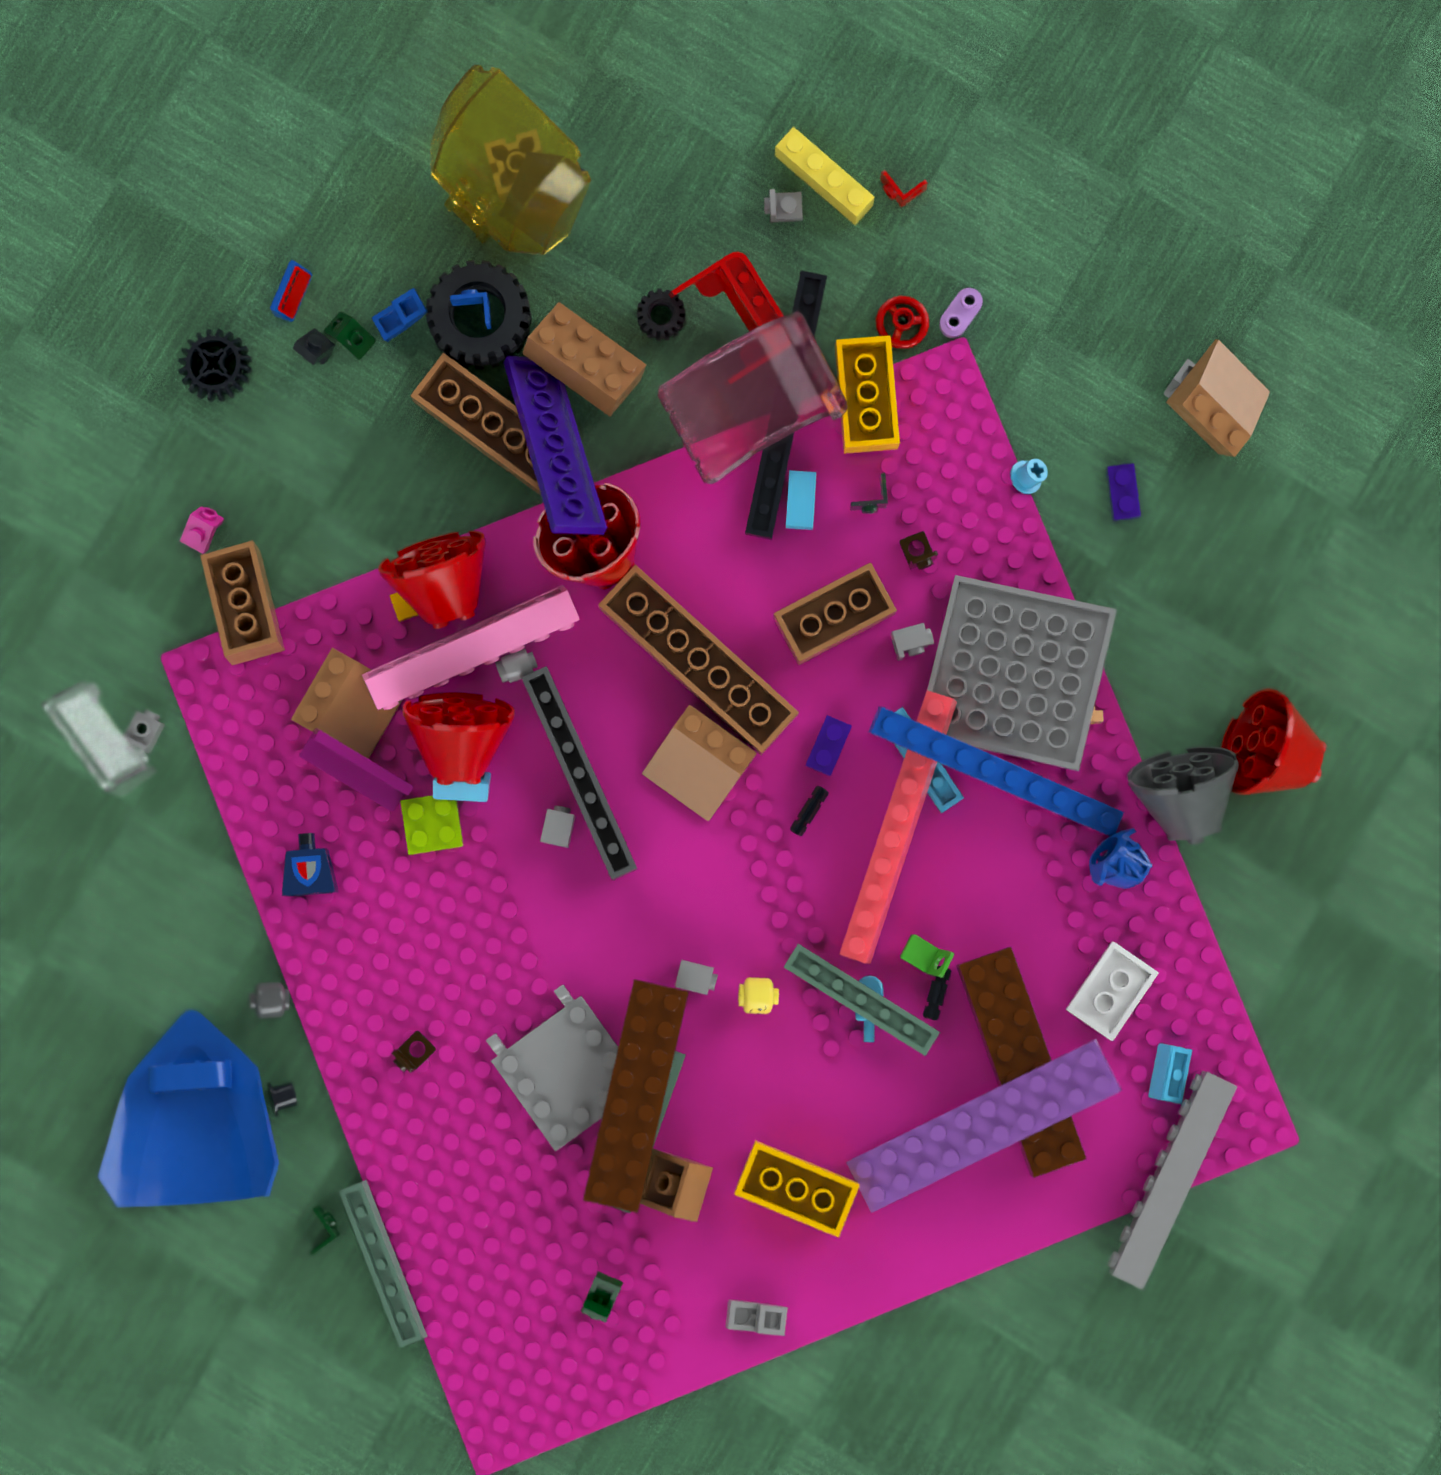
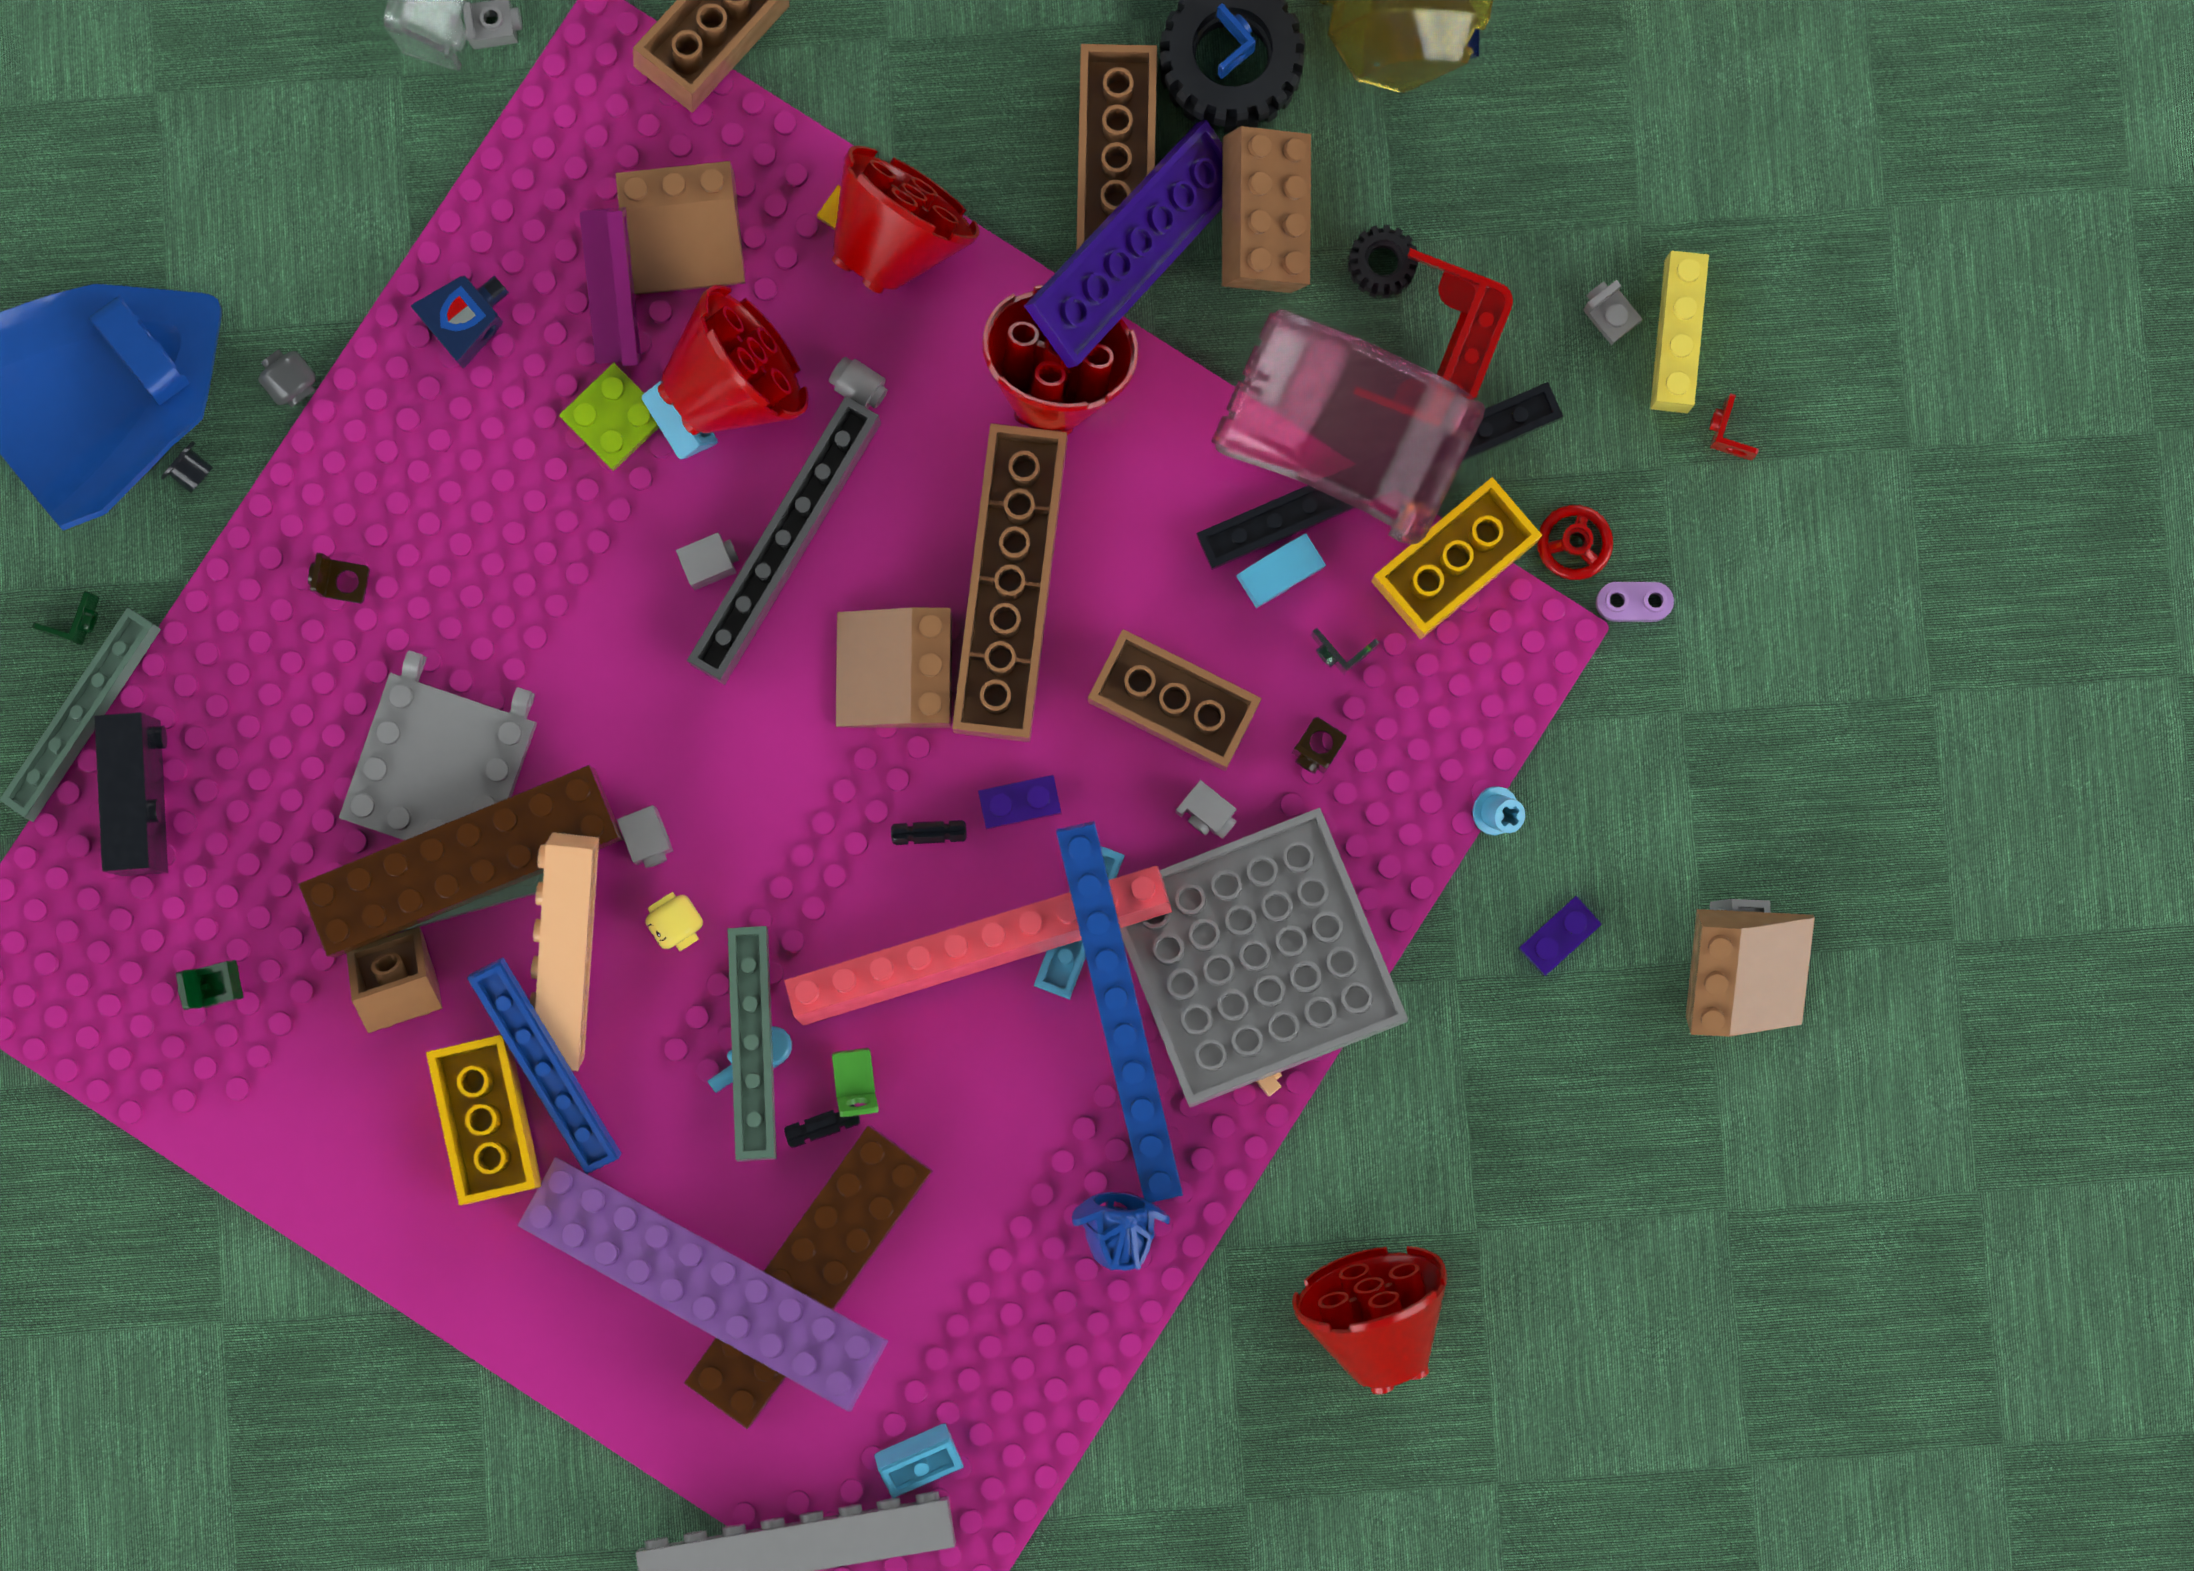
camera: 60 degrees right, 0 degrees up
bright pink brick [362,585,580,710] -> none
light grey slope [725,1299,788,1336] -> none
white plate [1065,941,1159,1041] -> none
dark grey cone [1127,746,1239,844] -> none
none -> black brick [95,712,168,876]
none -> blue tile [467,957,622,1174]
none -> light nougat brick [530,833,599,1071]

